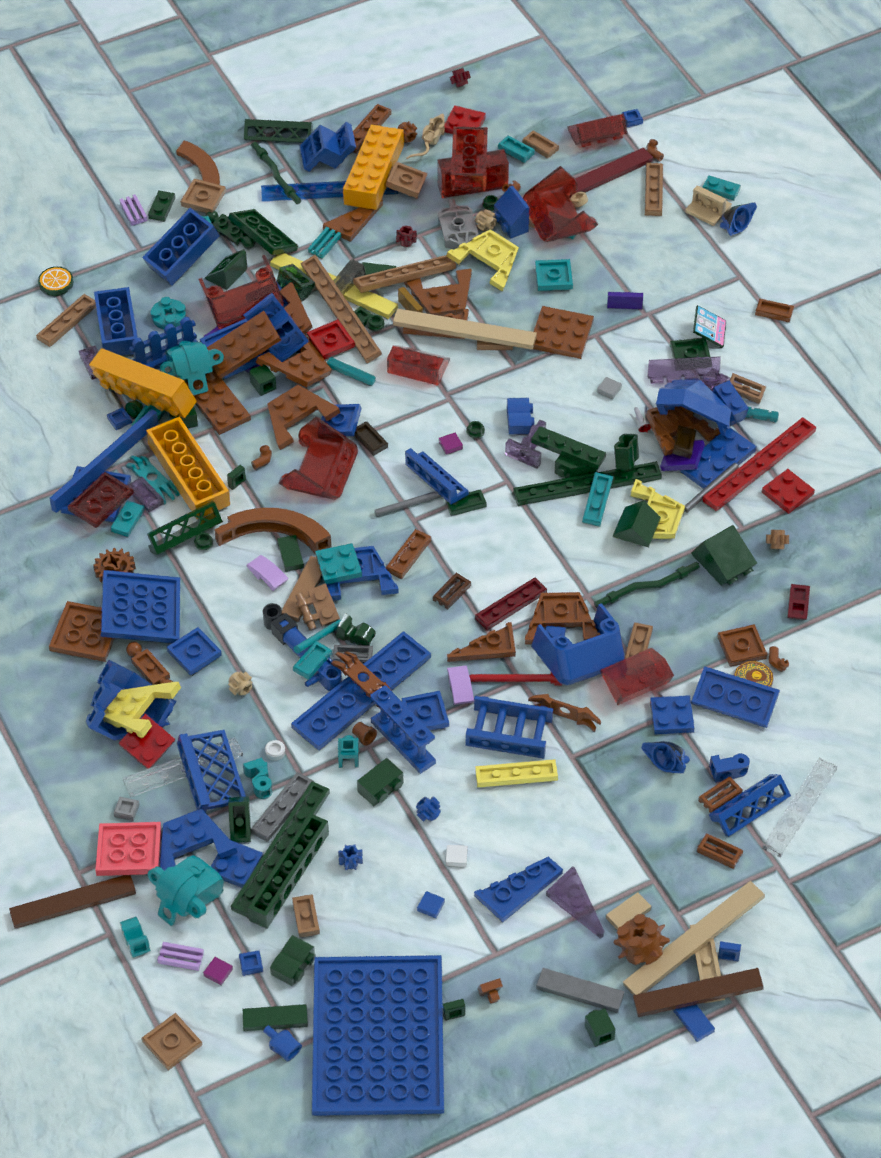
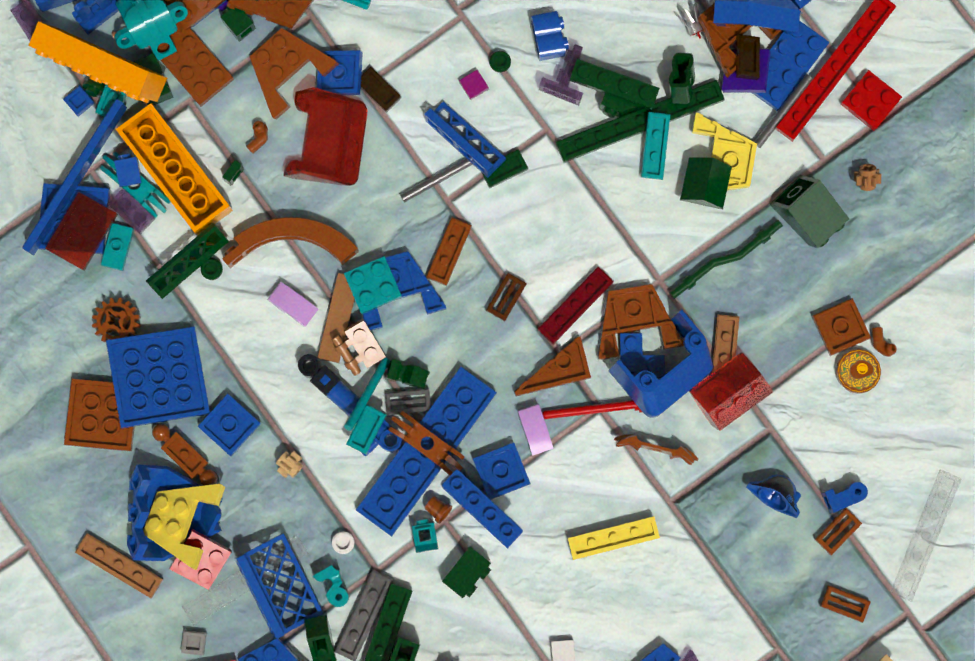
camera: 10 degrees left, 30 degrees up
dark green tile [277,535,304,572] -> none
blue gear [416,796,441,822] -> none
blue fence [466,696,553,759] -> none
blue plate [650,695,694,735] -> none
blue plate [691,666,780,728] -> none
blue fence [708,774,791,837] -> none
dark red slope [787,584,810,620] -> none
none -> medium nougat tile [75,533,164,598]
none -> blue brick [114,154,142,187]

